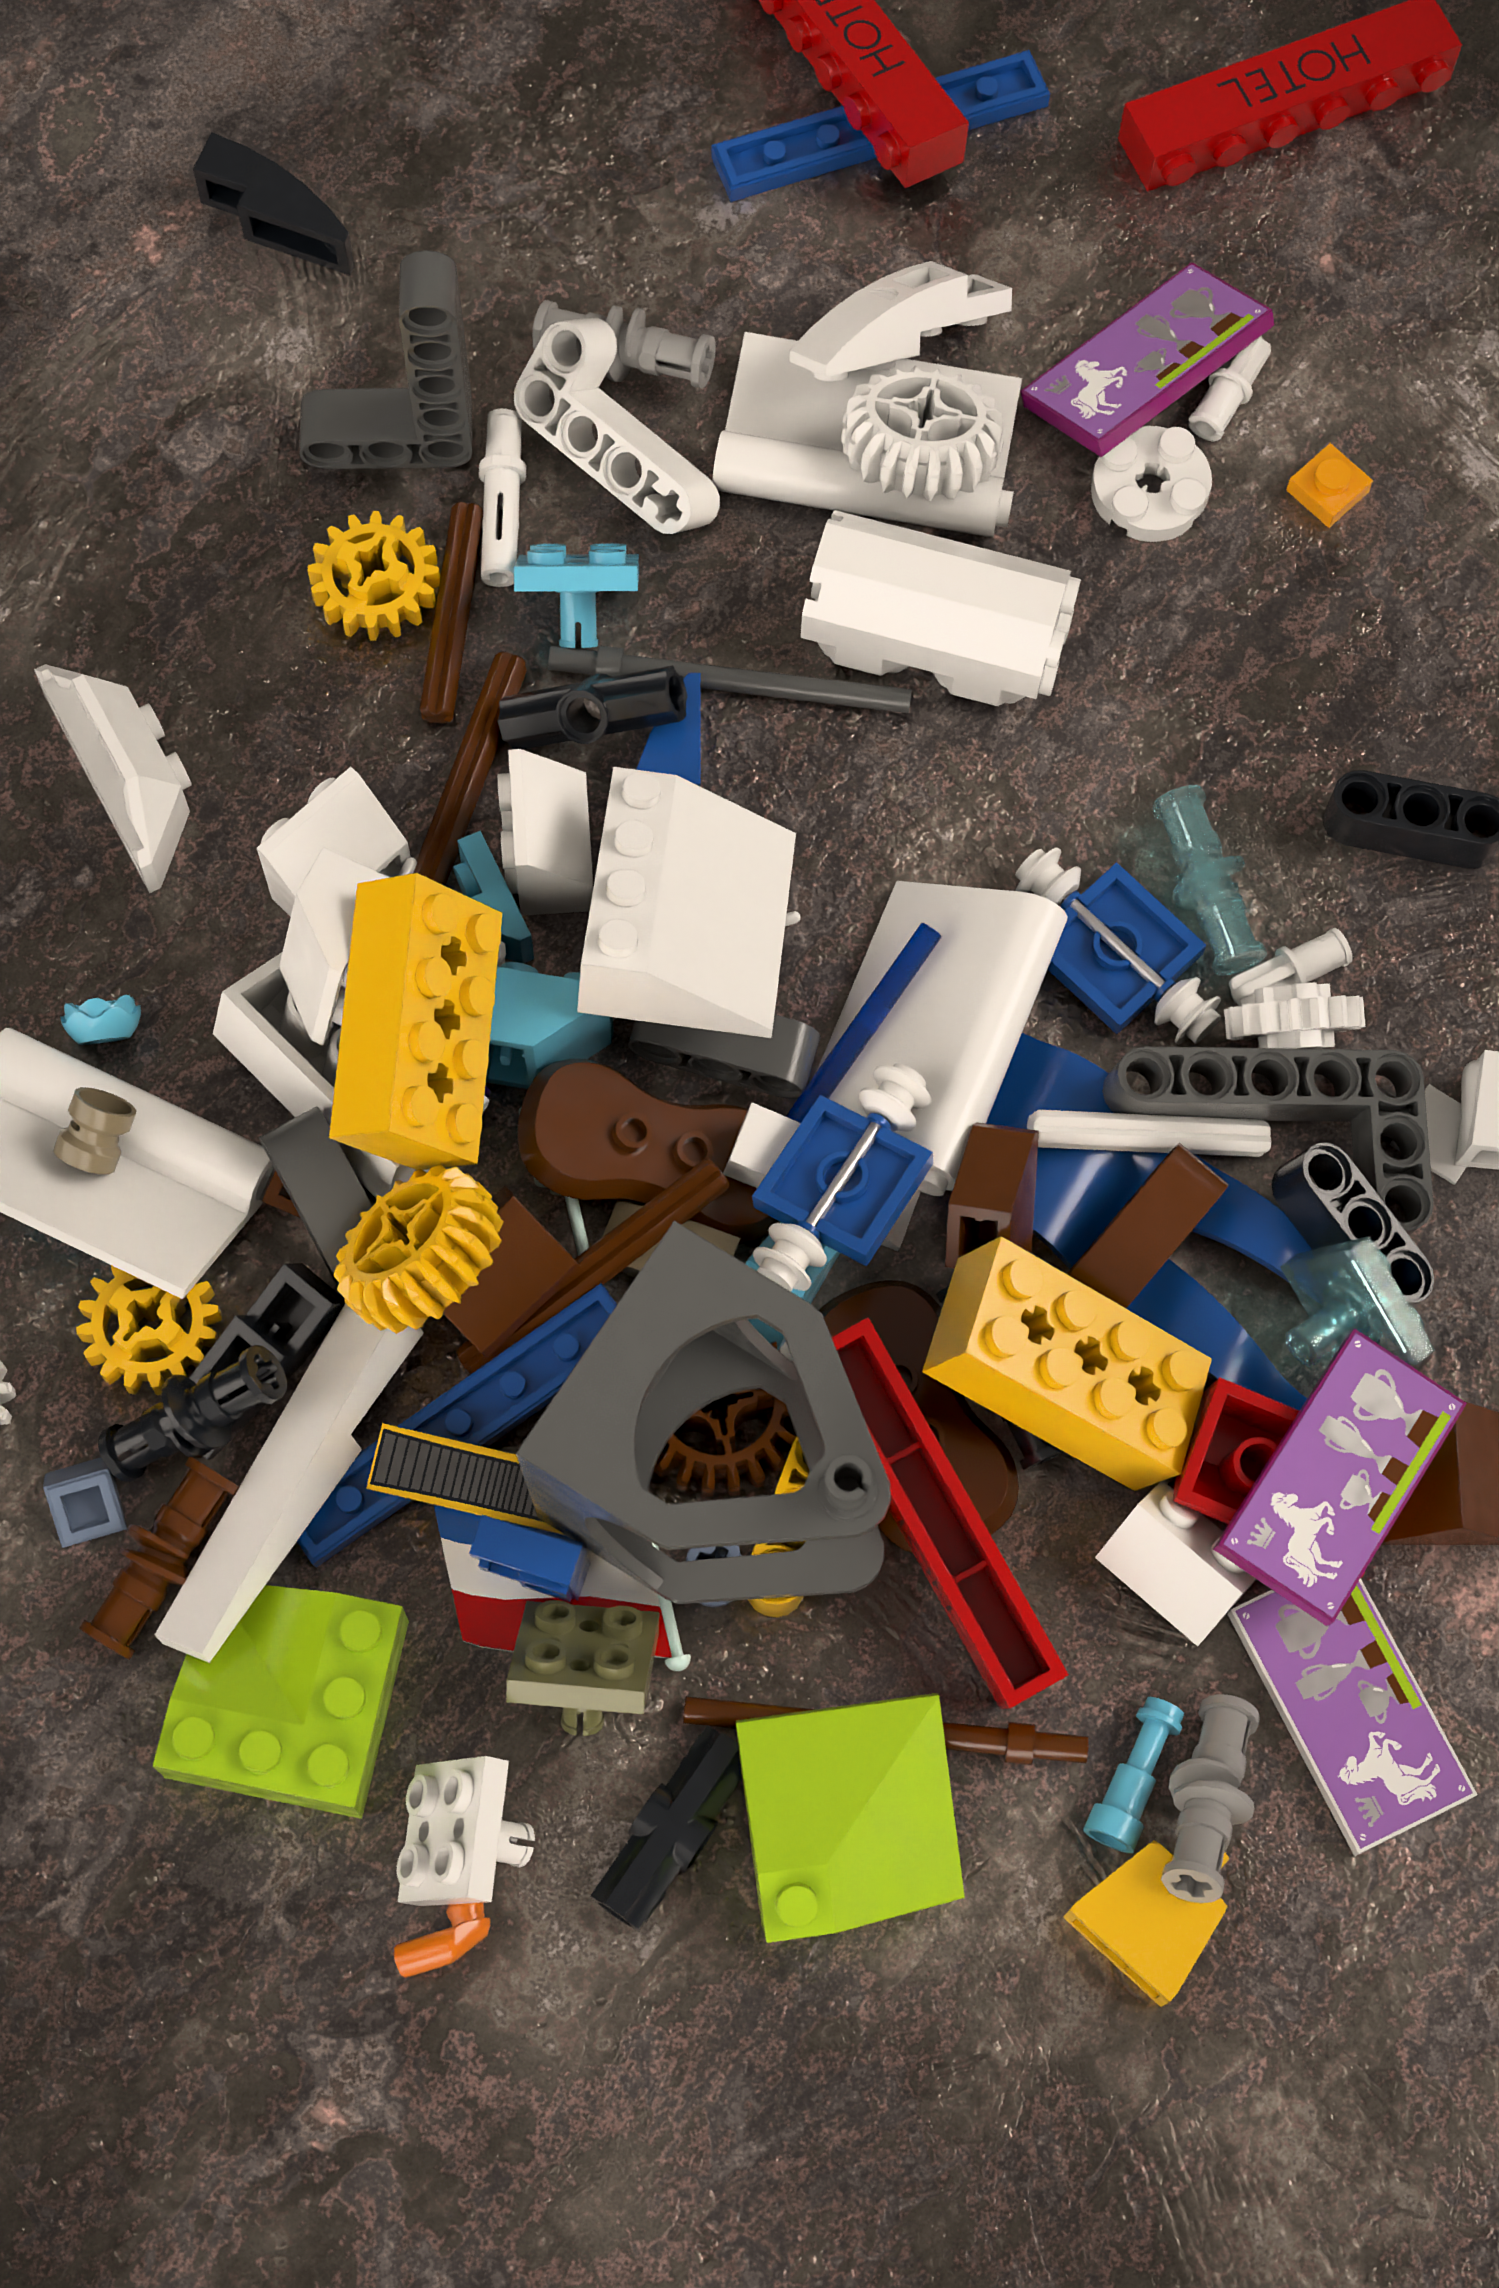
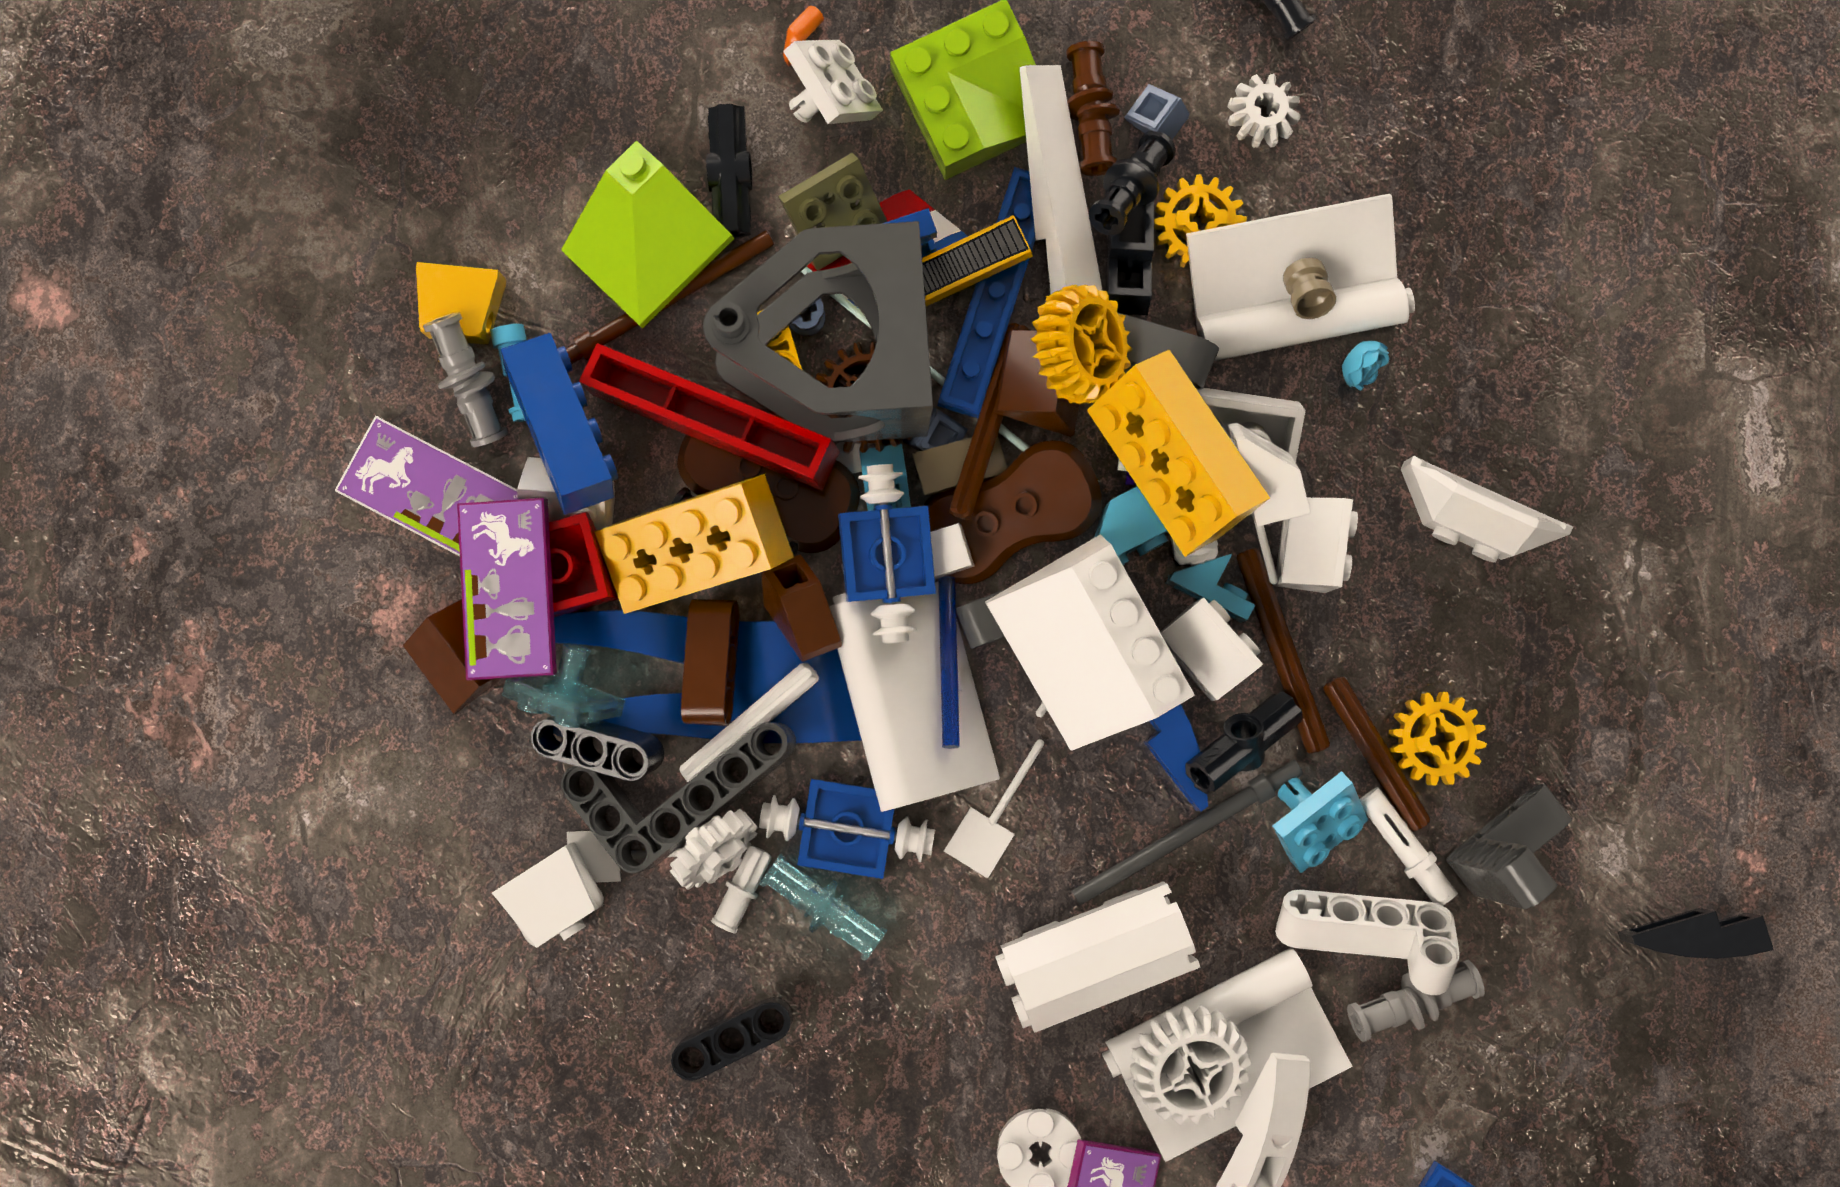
camera: 145 degrees right, 15 degrees up
none -> blue brick [501,333,618,515]
none -> white piece [944,739,1044,878]

